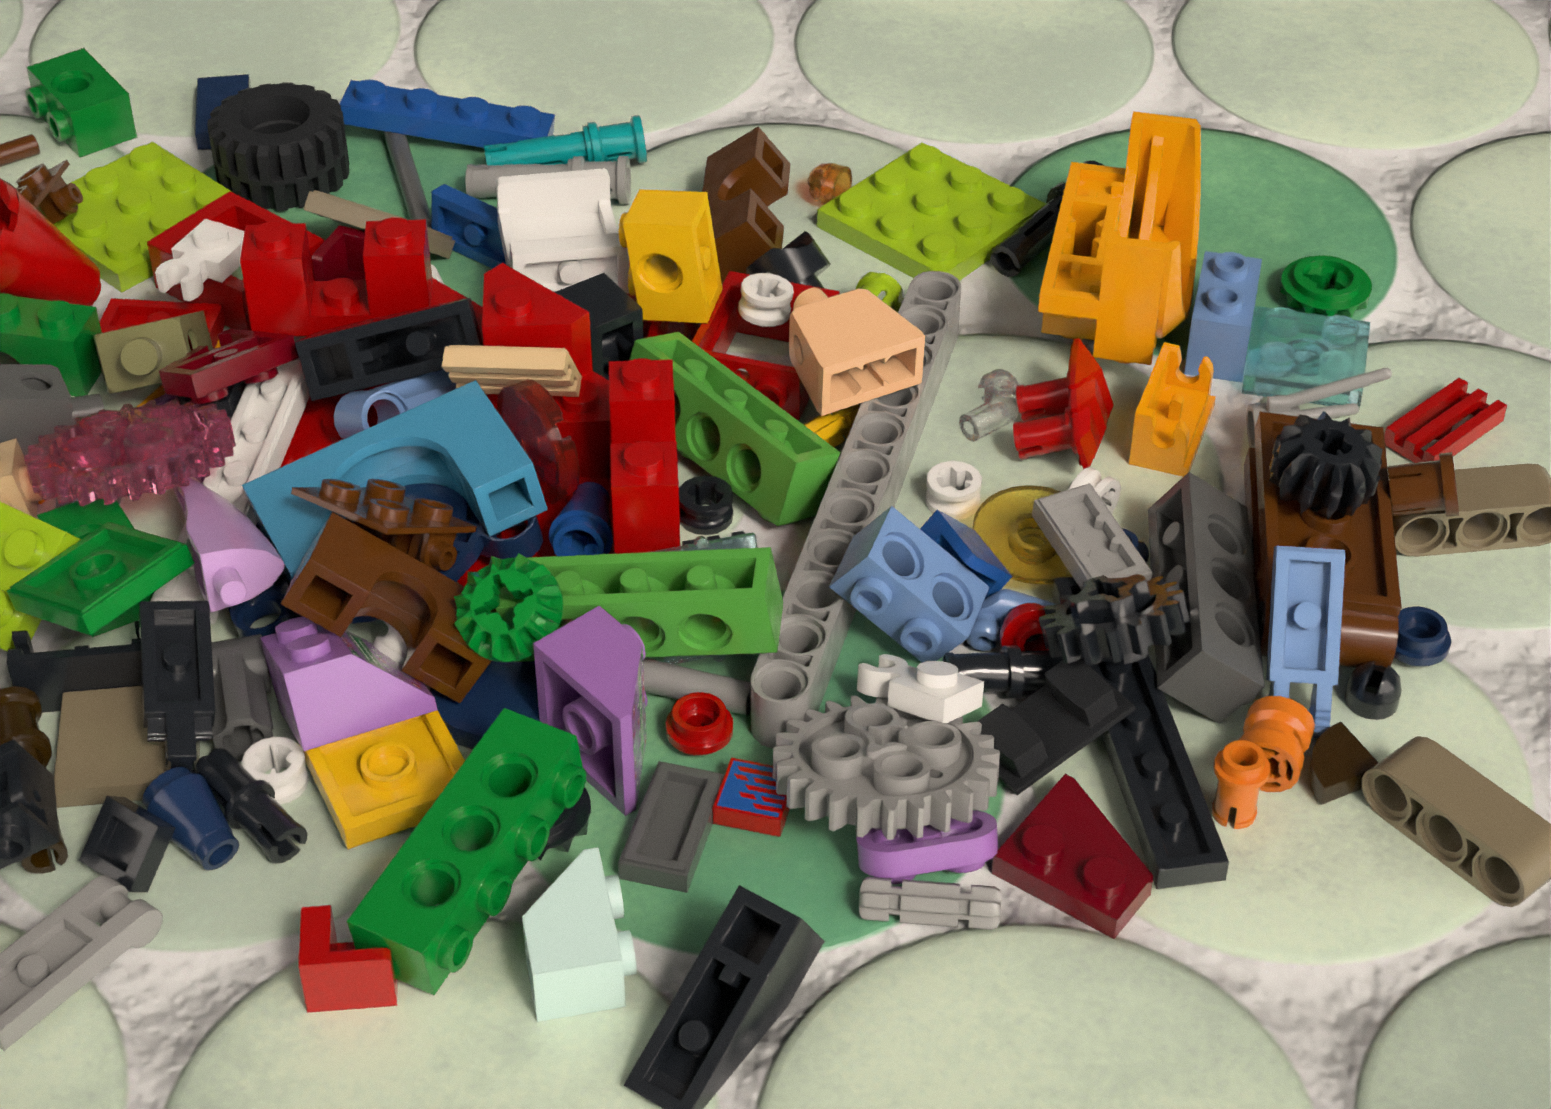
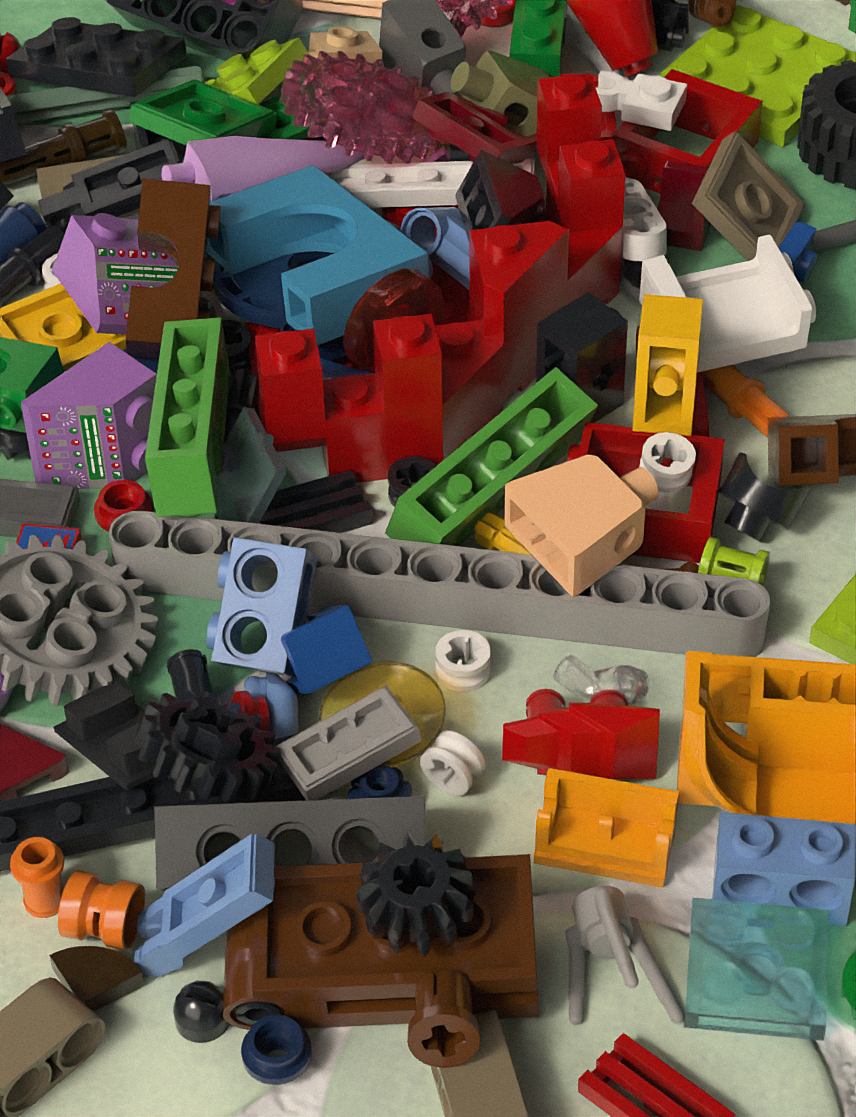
camera: 85 degrees right, 5 degrees up
reddish brown hinge [291,479,477,572] -> none
tan tile [442,345,582,397] -> none
green gear [454,553,563,662] -> none
white plate [857,654,984,723] -> none

